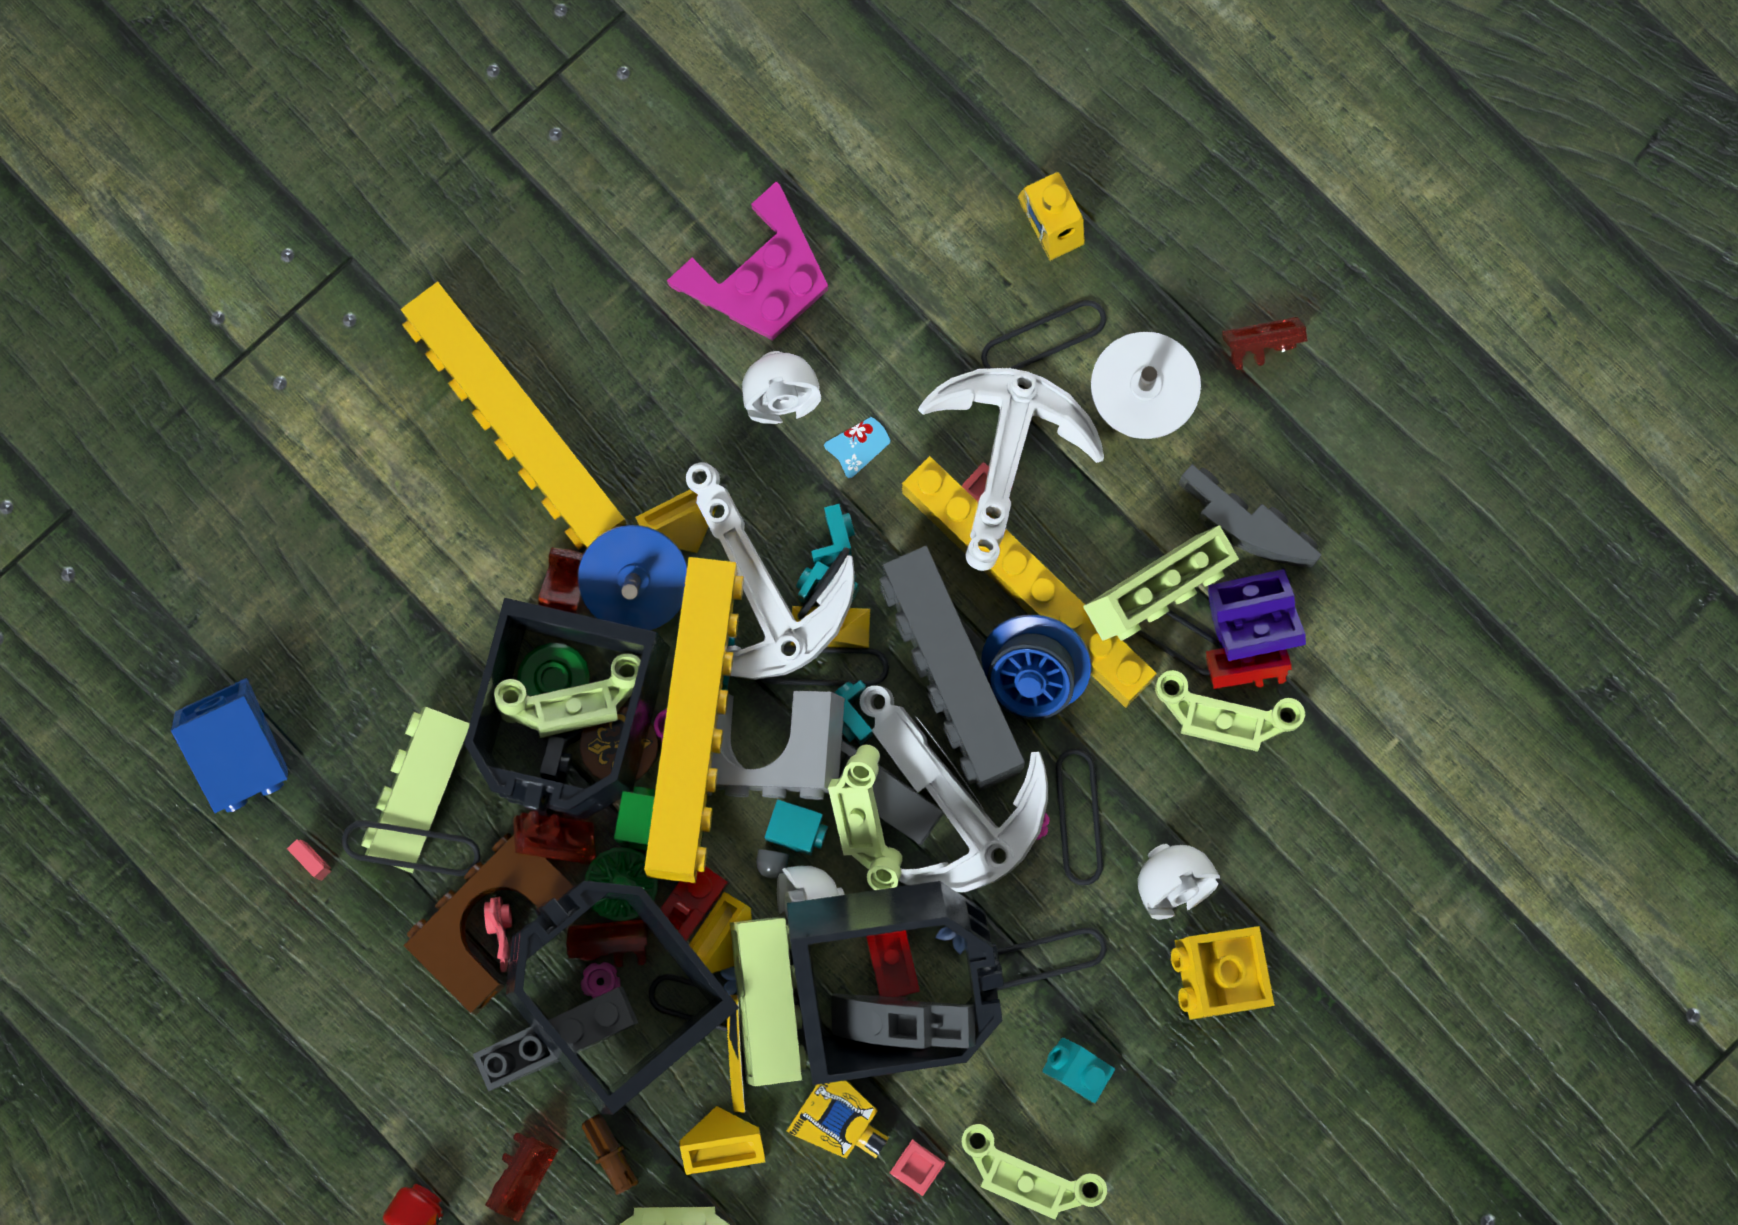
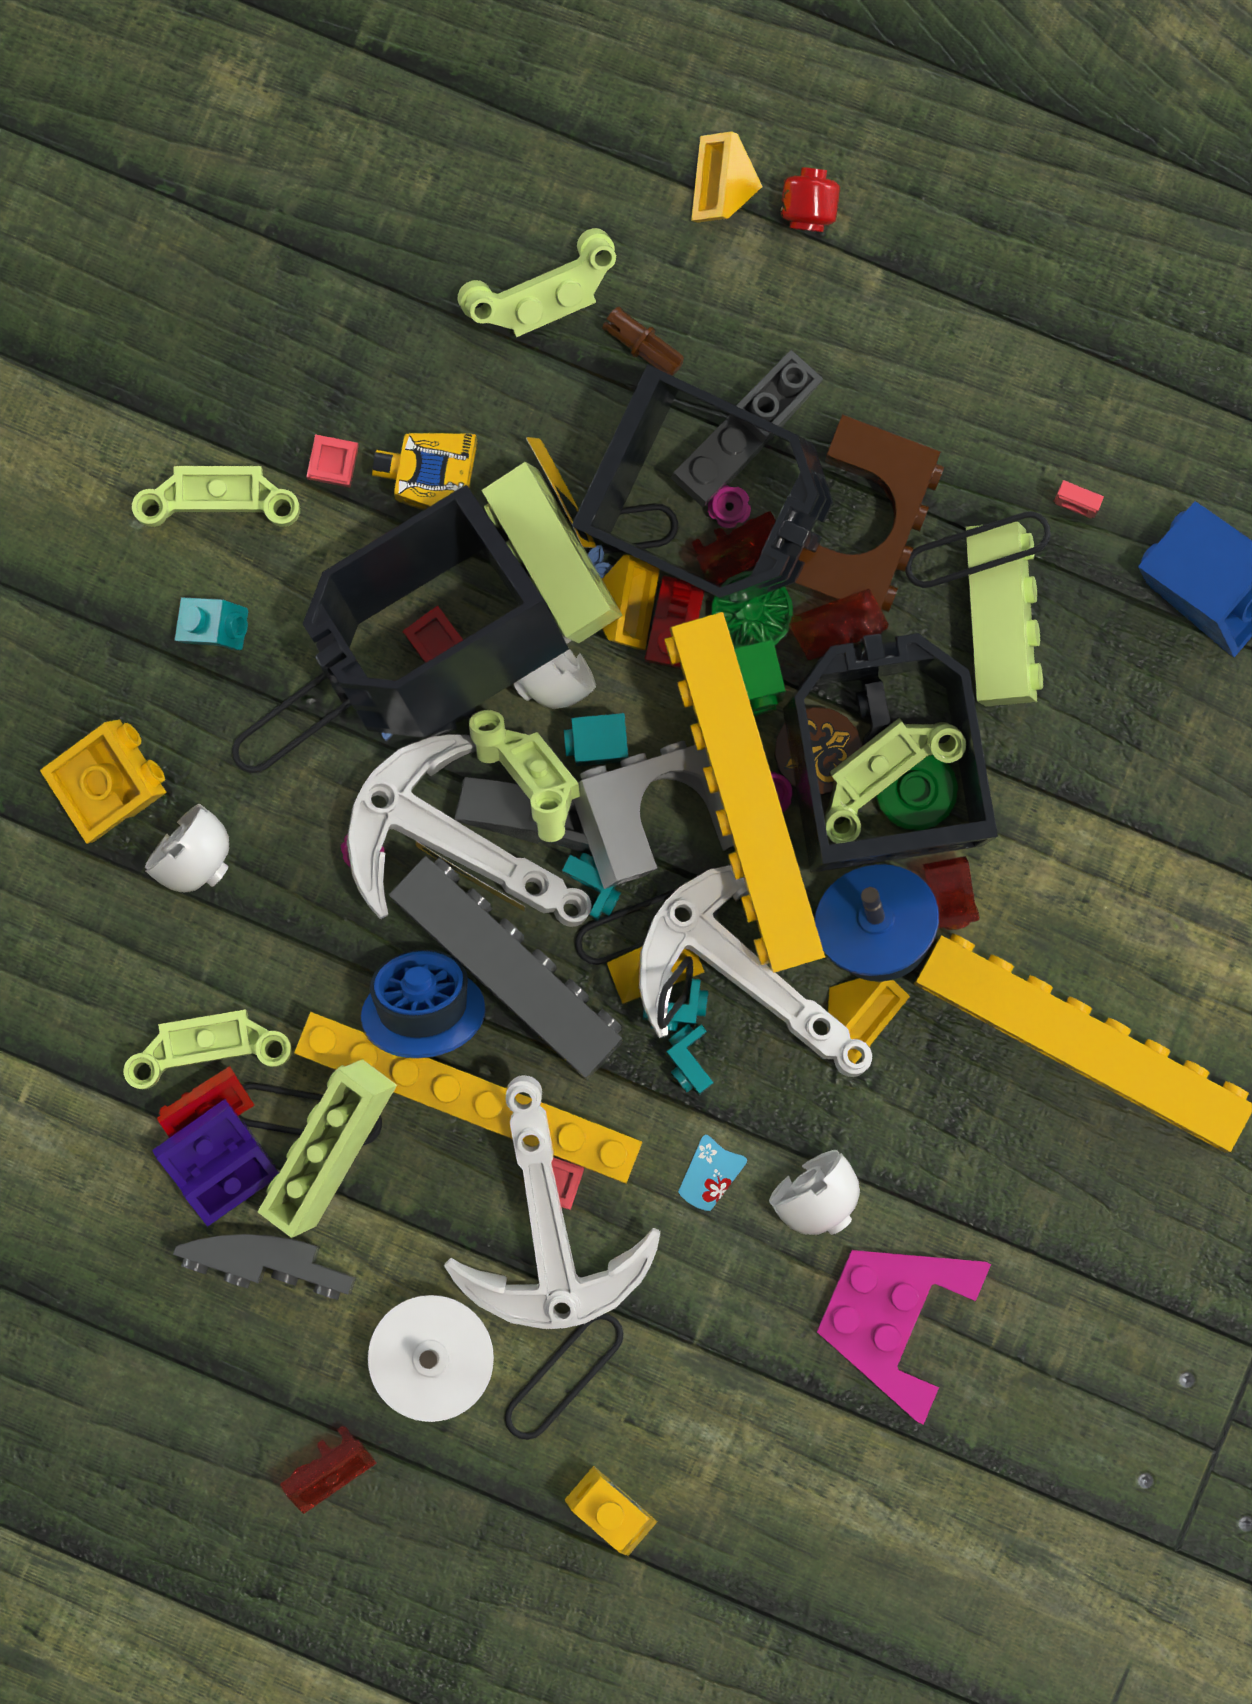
camera: 155 degrees right, 5 degrees up
coral plate [484,897,512,972] -> none
clear red plate [485,1133,558,1222] -> none
yellow slope [679,1106,765,1175] -> none
dark grey hinge [756,849,790,879] -> none
dark grey slope [831,994,976,1049] -> none
white sticker [872,711,942,793] -> none
black piece [1056,748,1103,886] -> none

